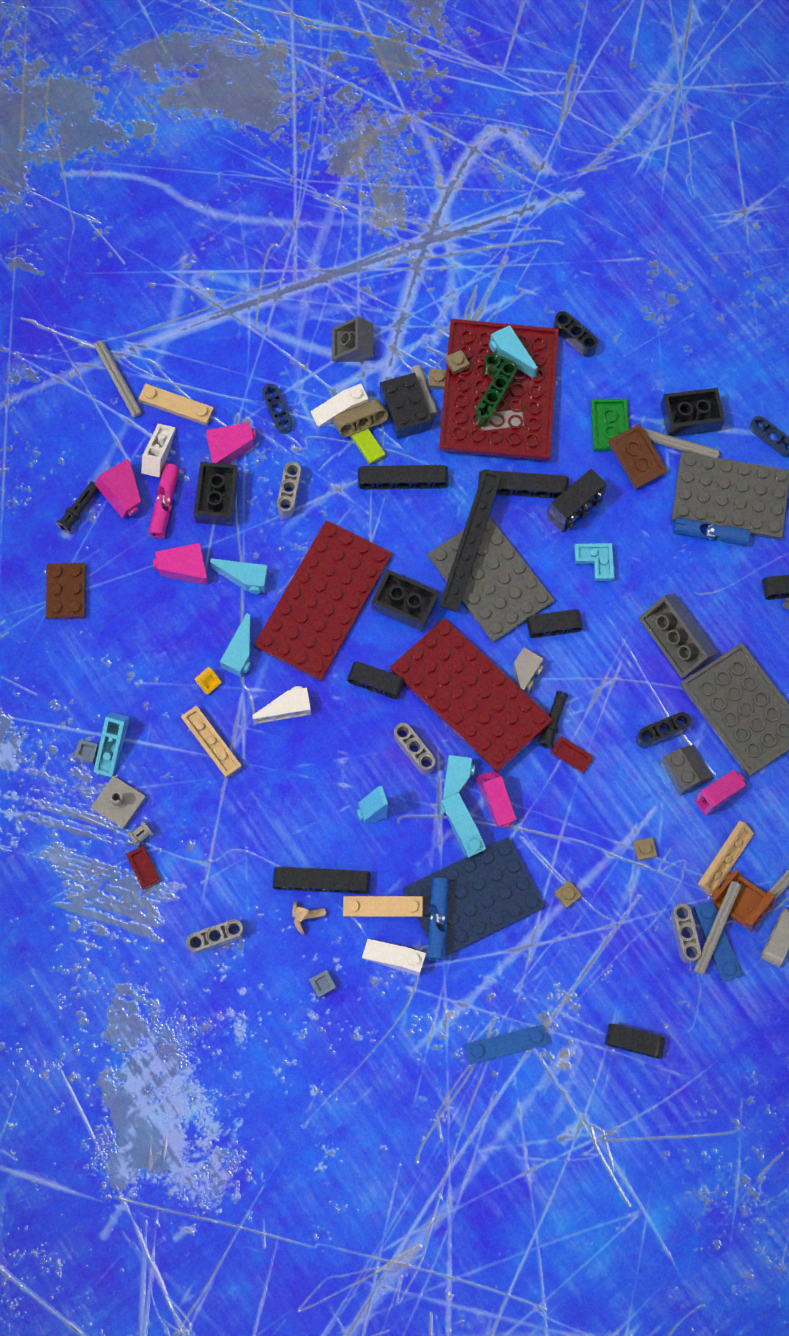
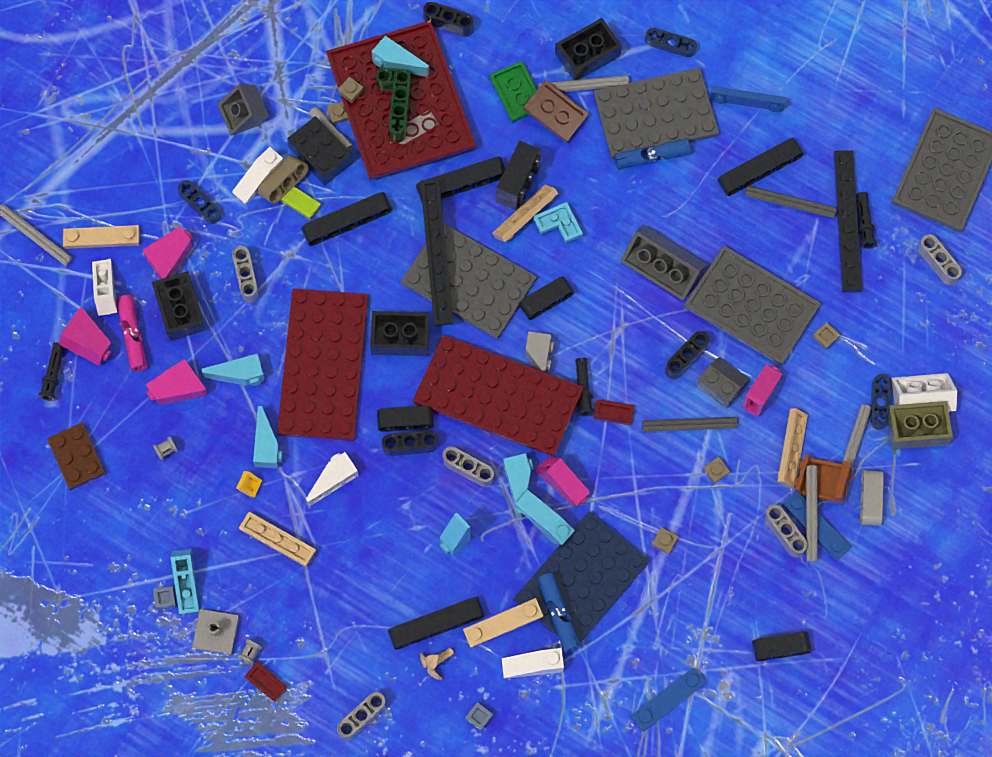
camera: 20 degrees left, 0 degrees up
none -> light grey bush [153,436,178,461]
none -> black beam [382,430,438,456]
none -> tan plate [492,185,558,242]
none -> dark grey axle [642,417,738,432]

